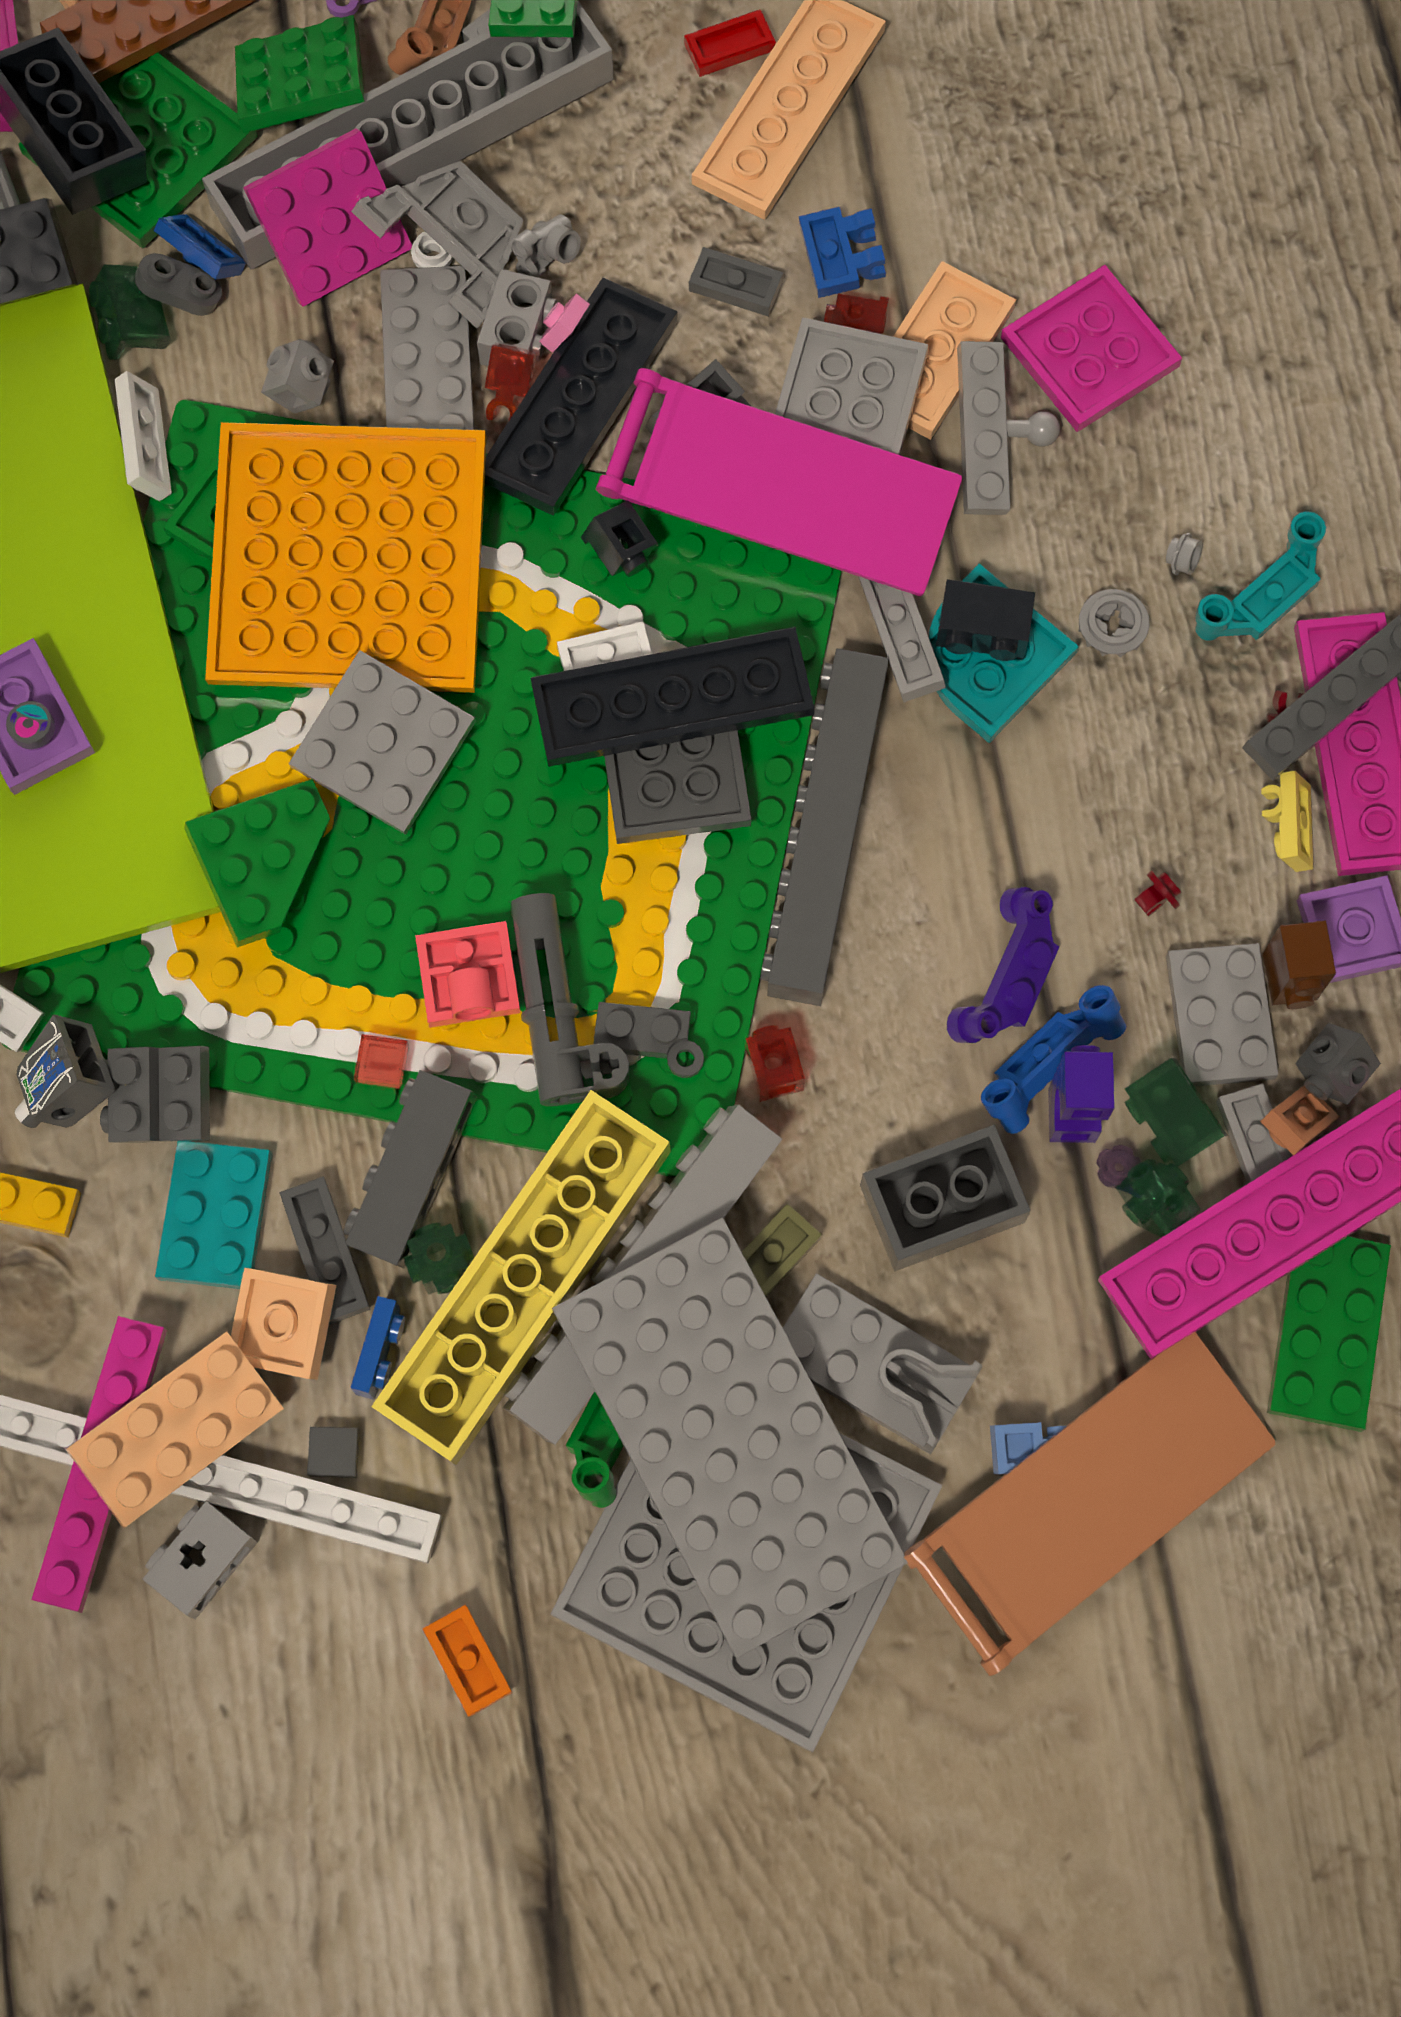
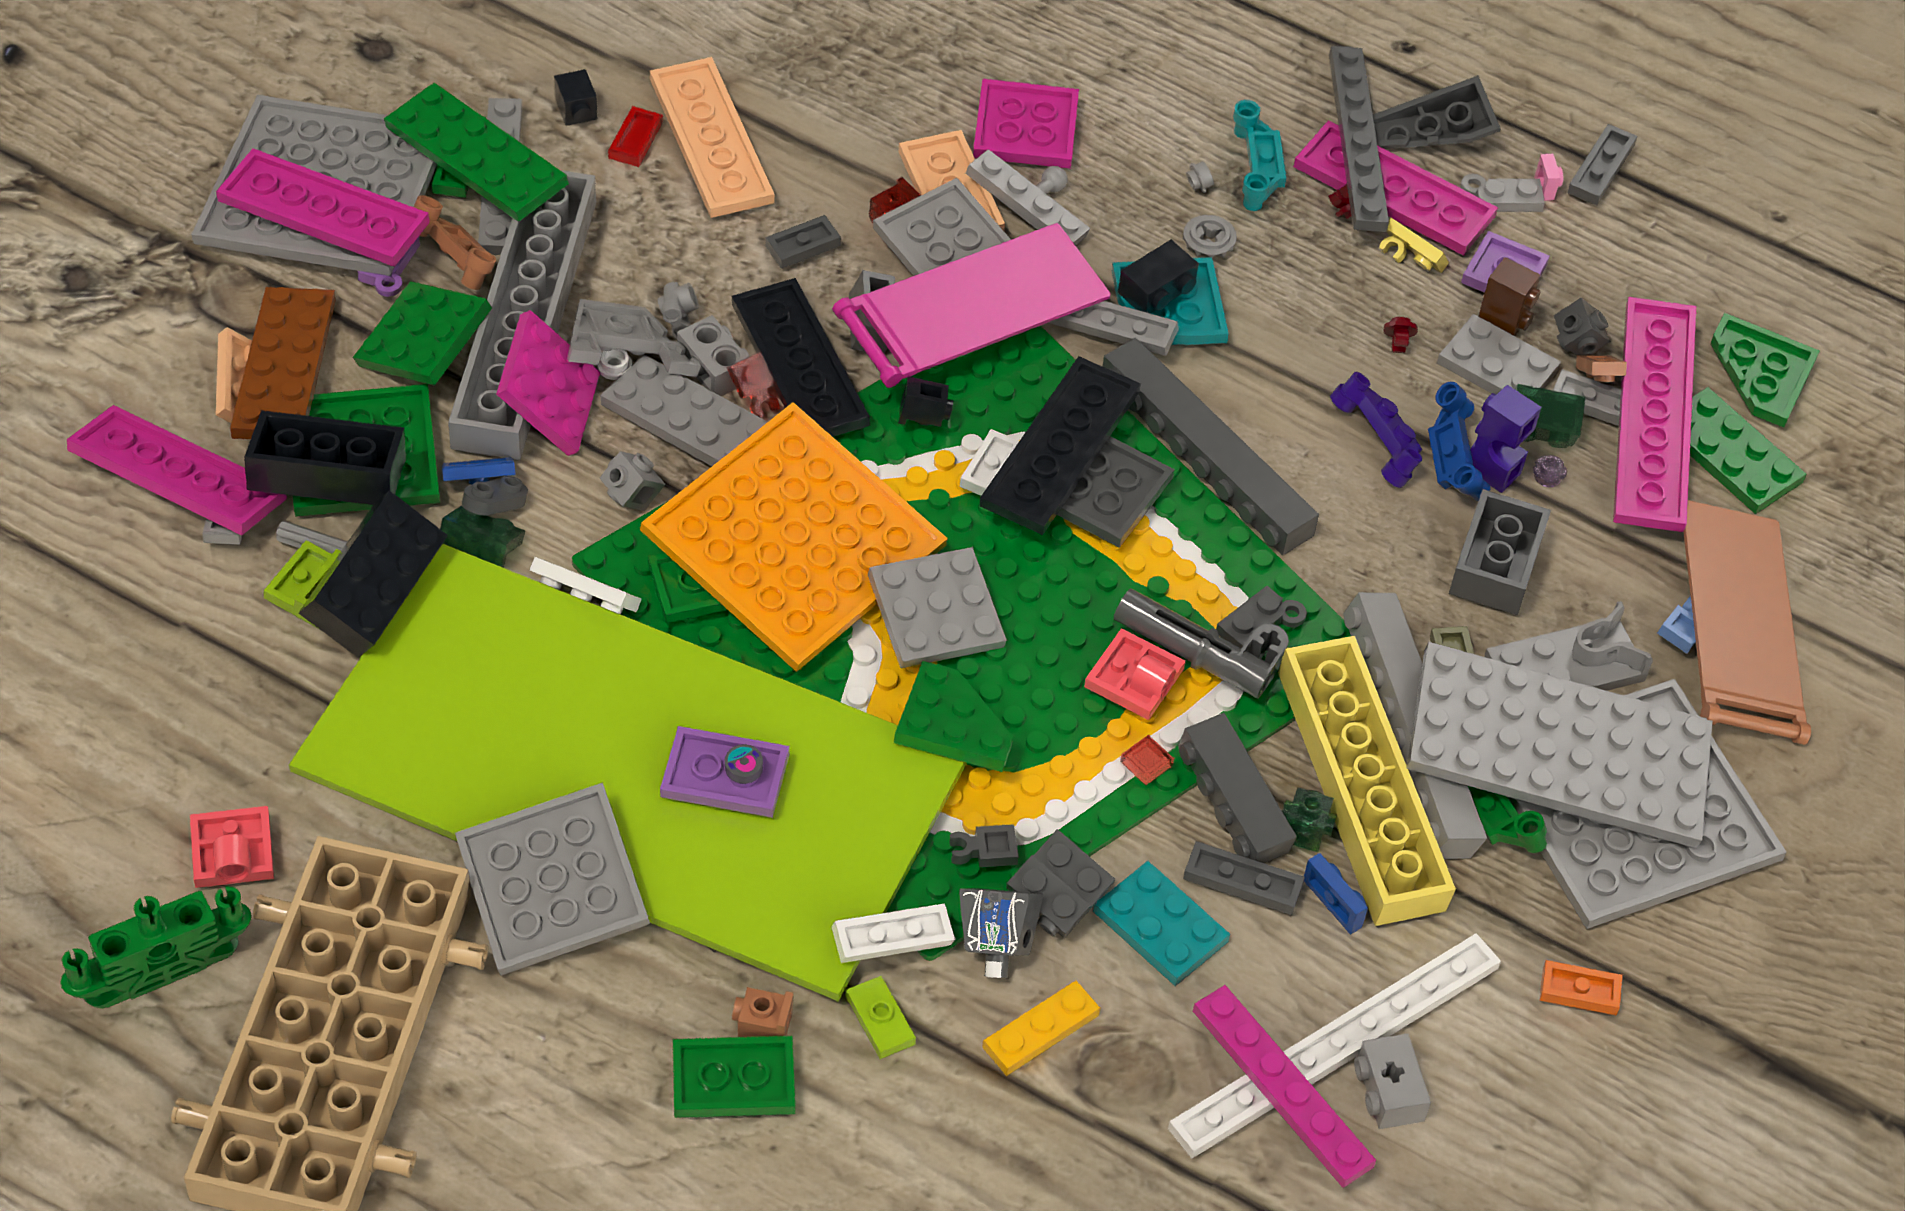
camera: 55 degrees left, 20 degrees down
light nougat plate [66,1332,284,1528] -> none
light nougat plate [231,1268,336,1380] -> none
dark grey tile [307,1427,360,1478] -> none
bright pink plate [539,293,590,353] -> none
clear red brick [745,1025,805,1102] -> none
blue plate [799,207,886,298] -> none
clear green brick [1115,1157,1201,1237] -> none
none -> dark grey plate [949,824,1018,867]

